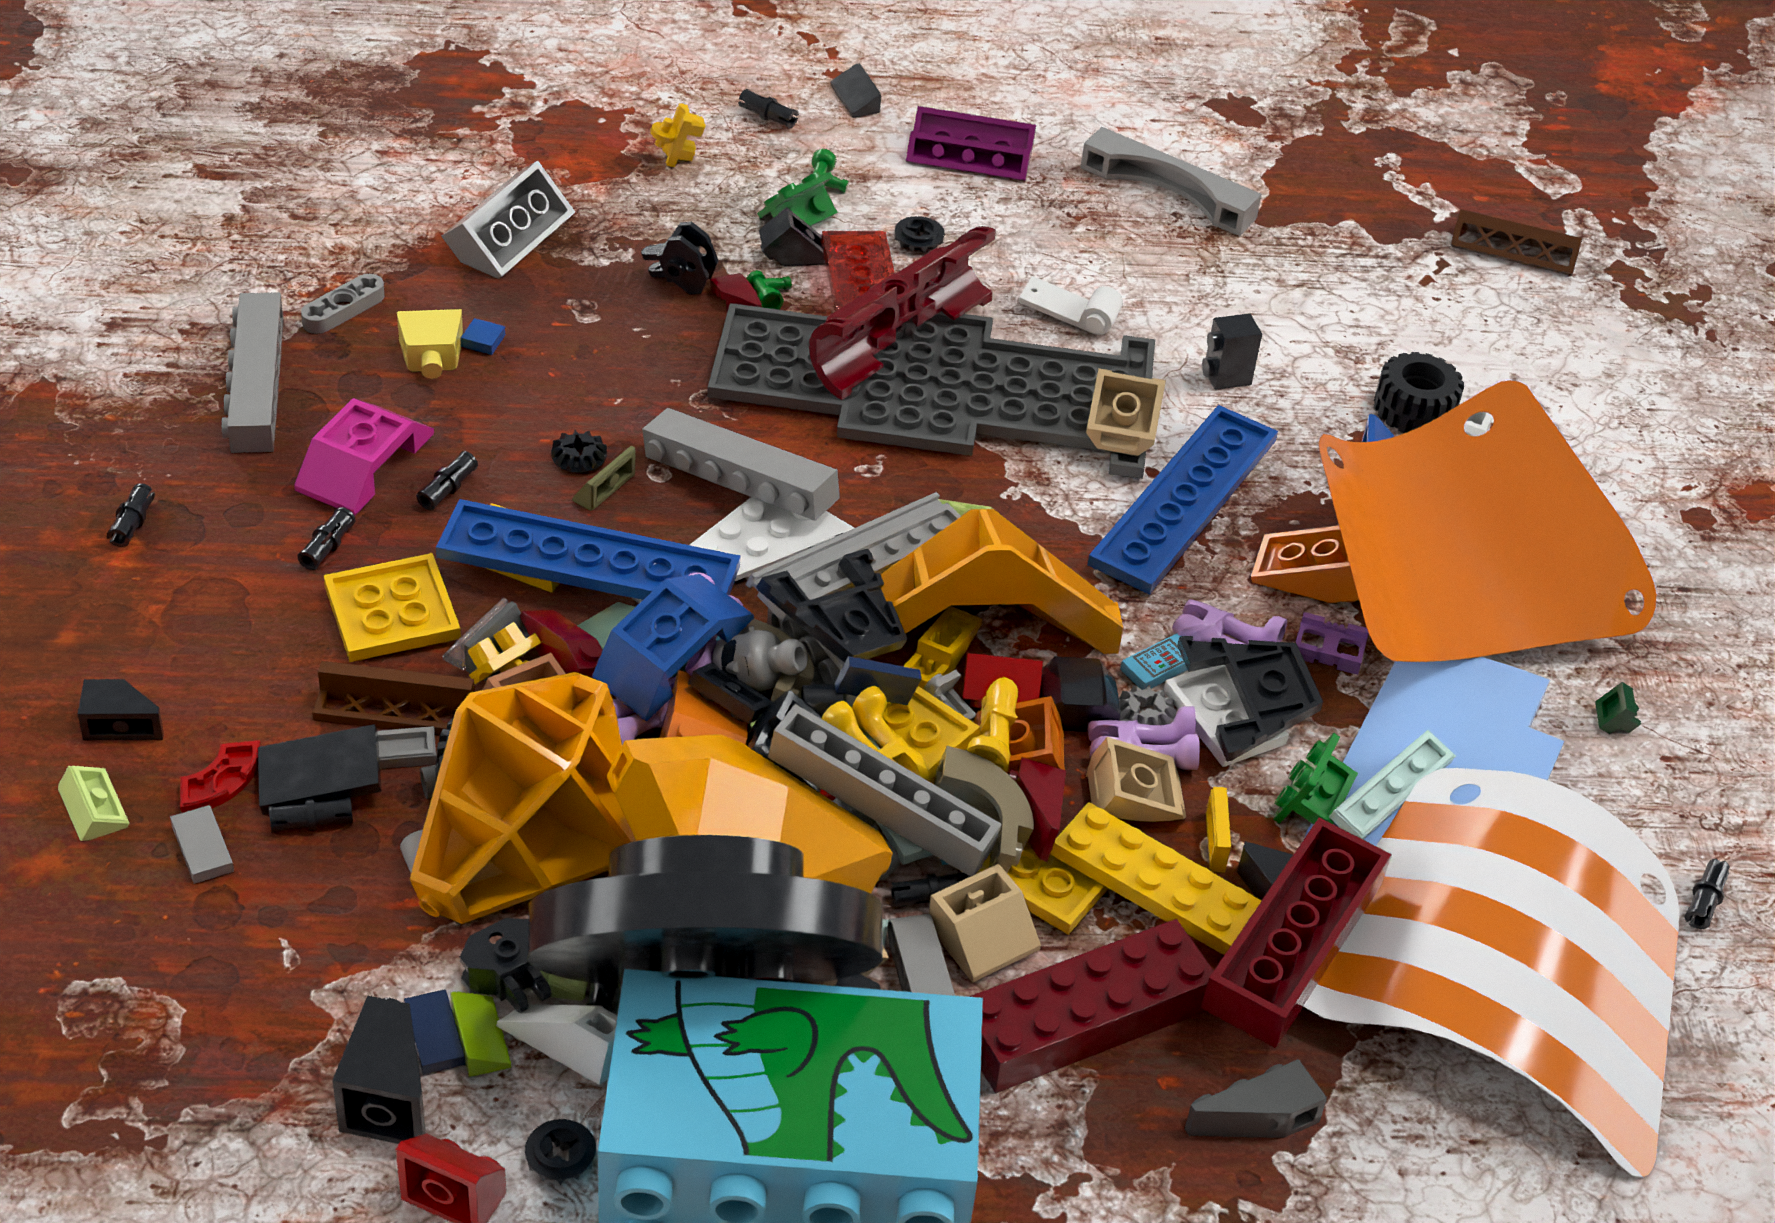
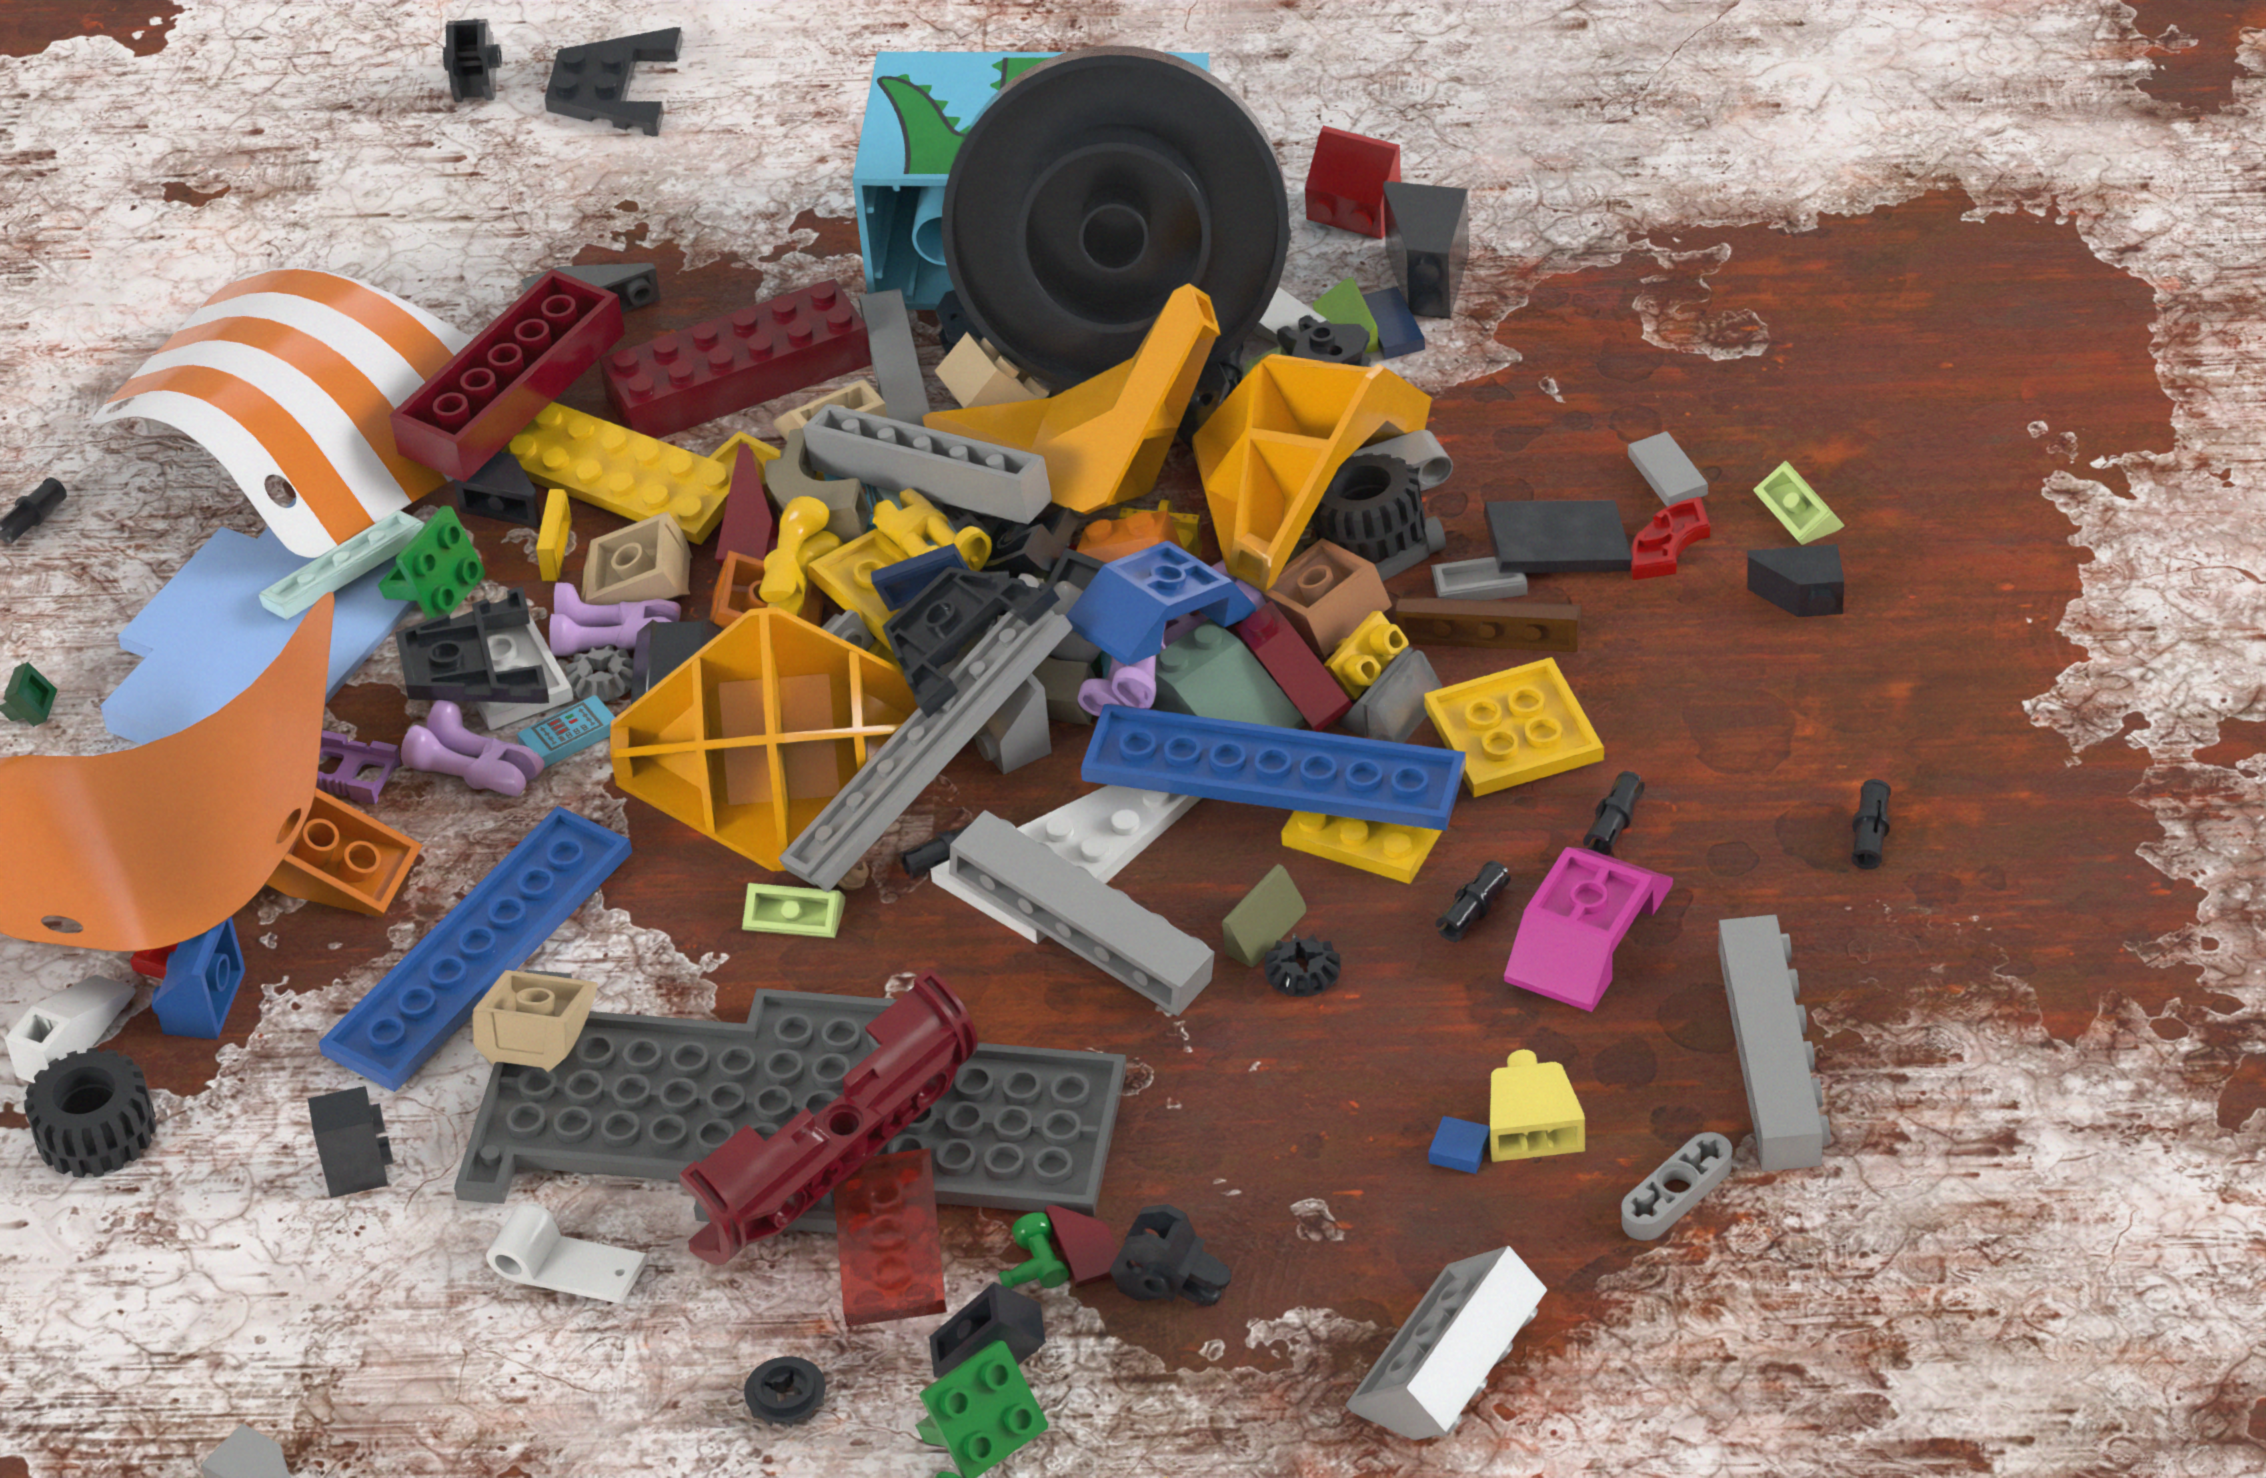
camera: 170 degrees left, 0 degrees up
black pin [269,797,353,833] -> none

